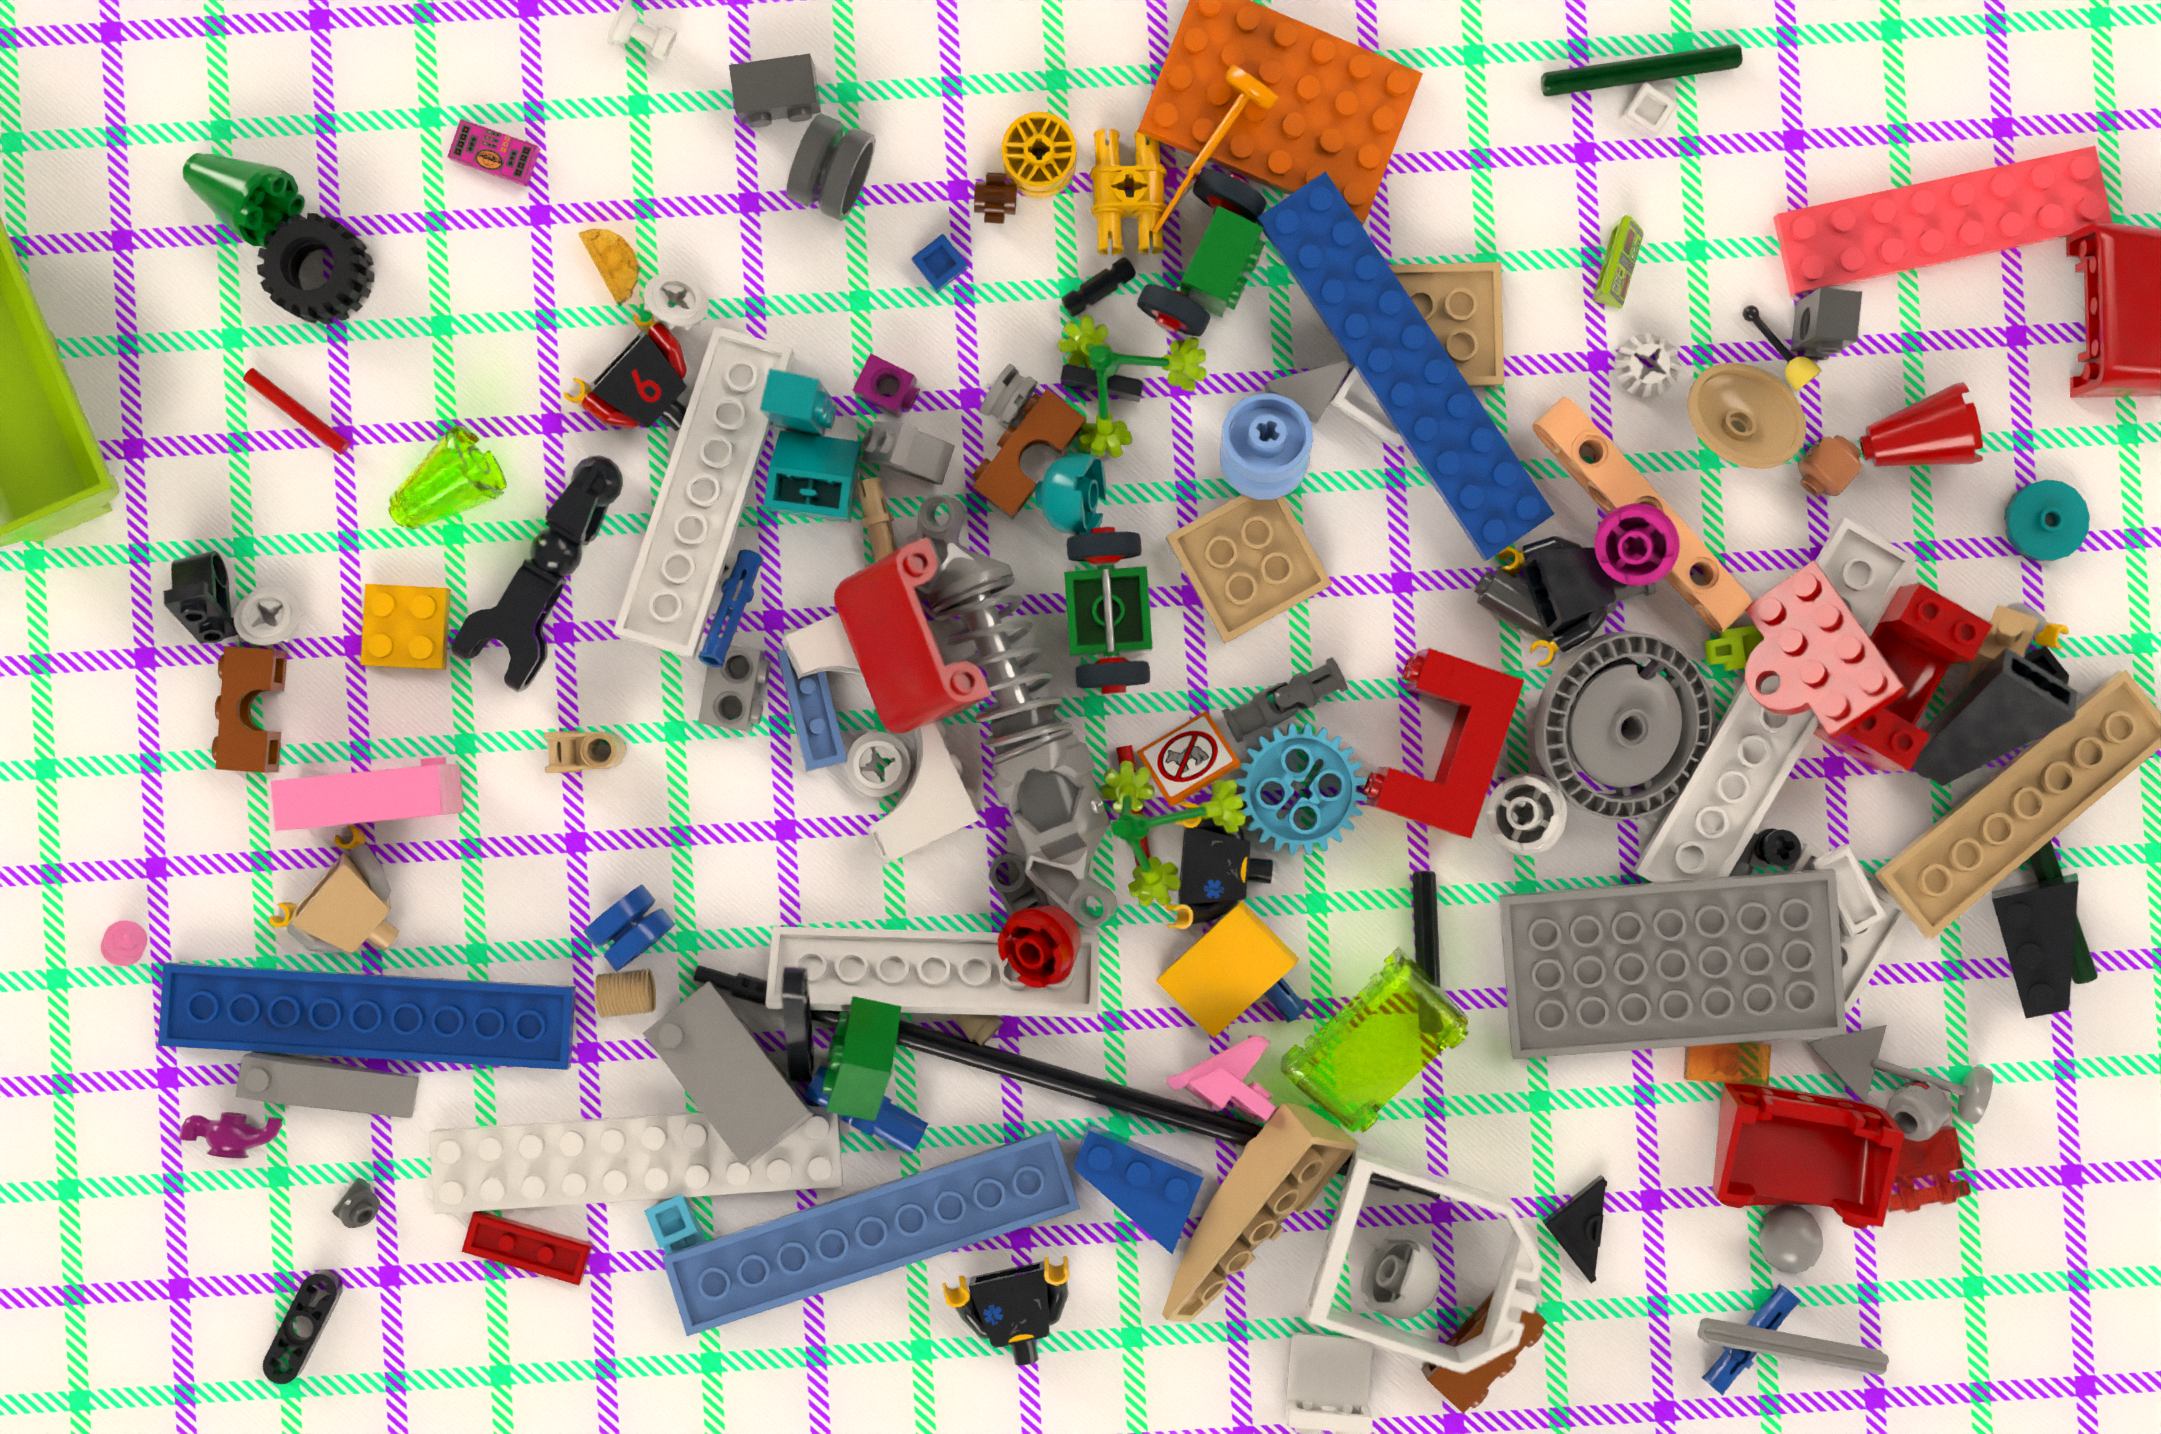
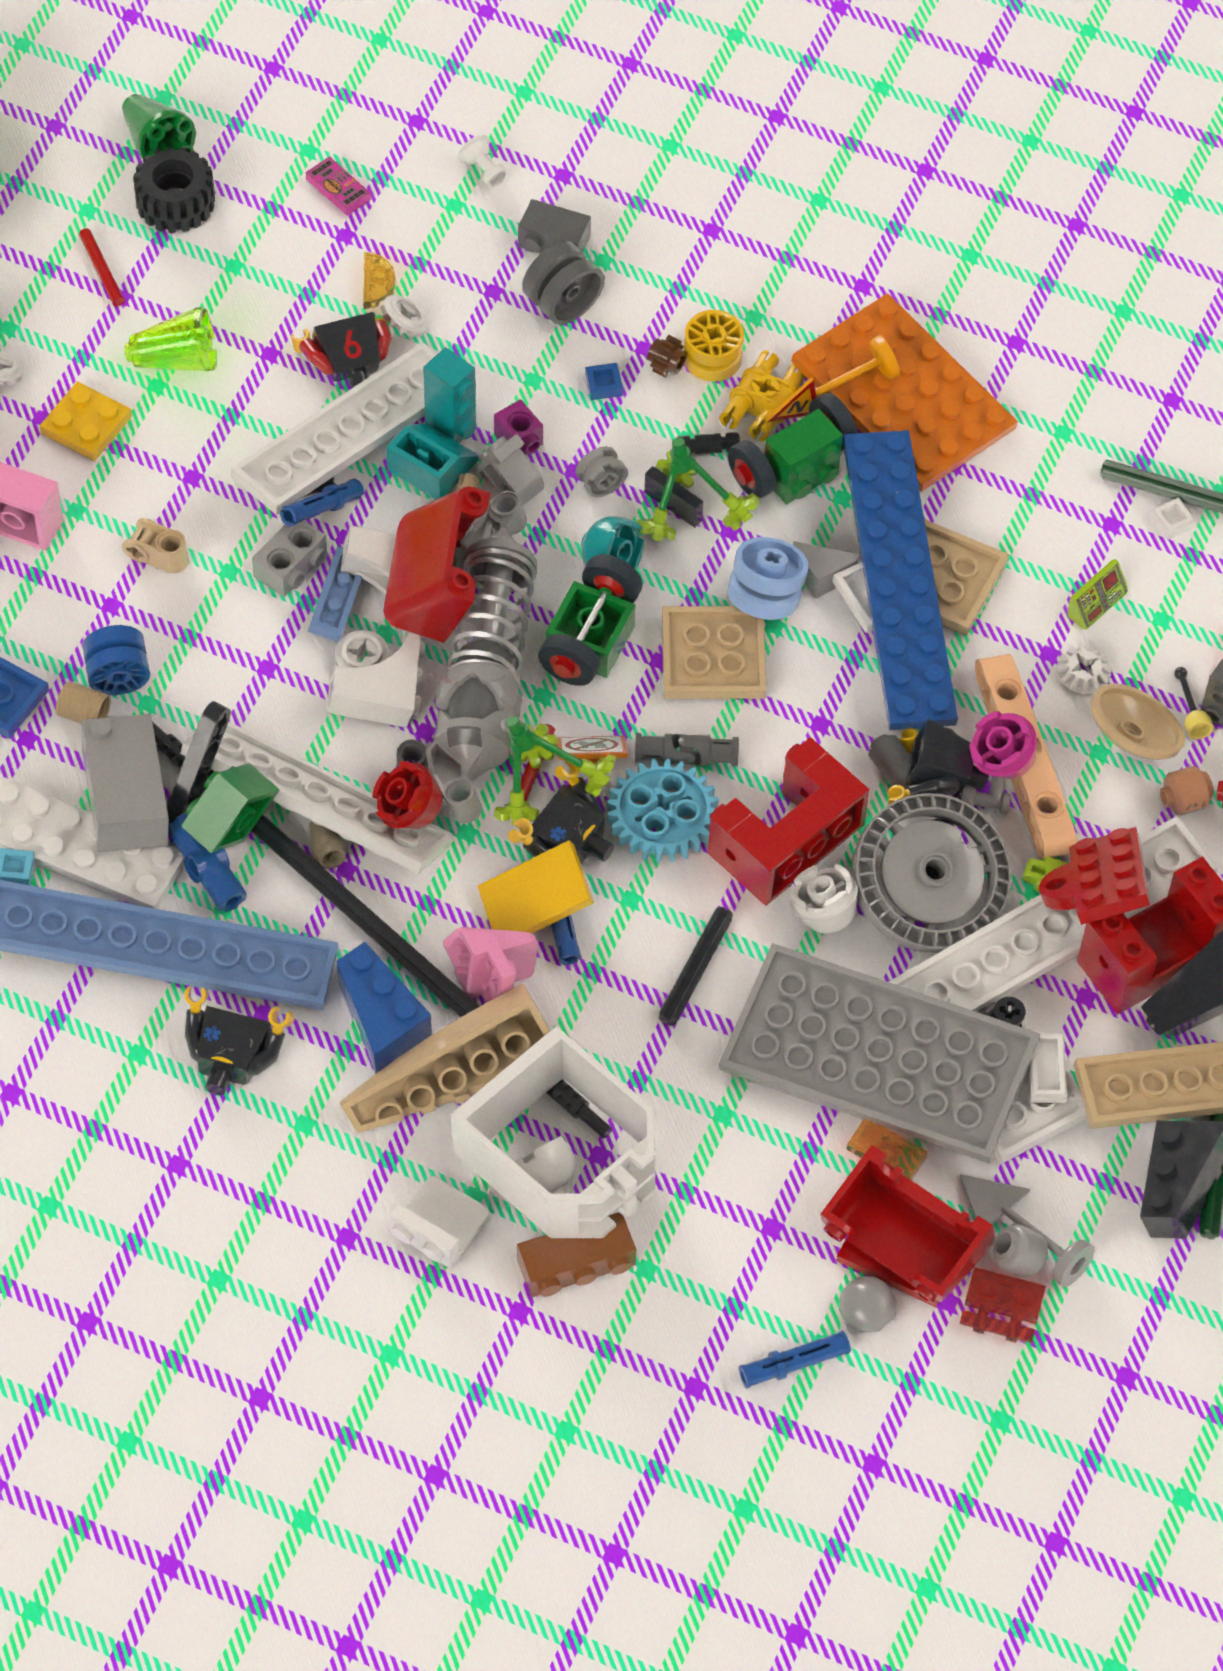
camera: 25 degrees right, 30 degrees down
black piece [452,455,623,693] -> none
dark orange arch [972,389,1086,520] -> none
clear neon green windscreen [1281,946,1469,1133] -> none
black tile [1542,1175,1607,1284] -> none
light grey axle [1697,1318,1889,1375] -> none

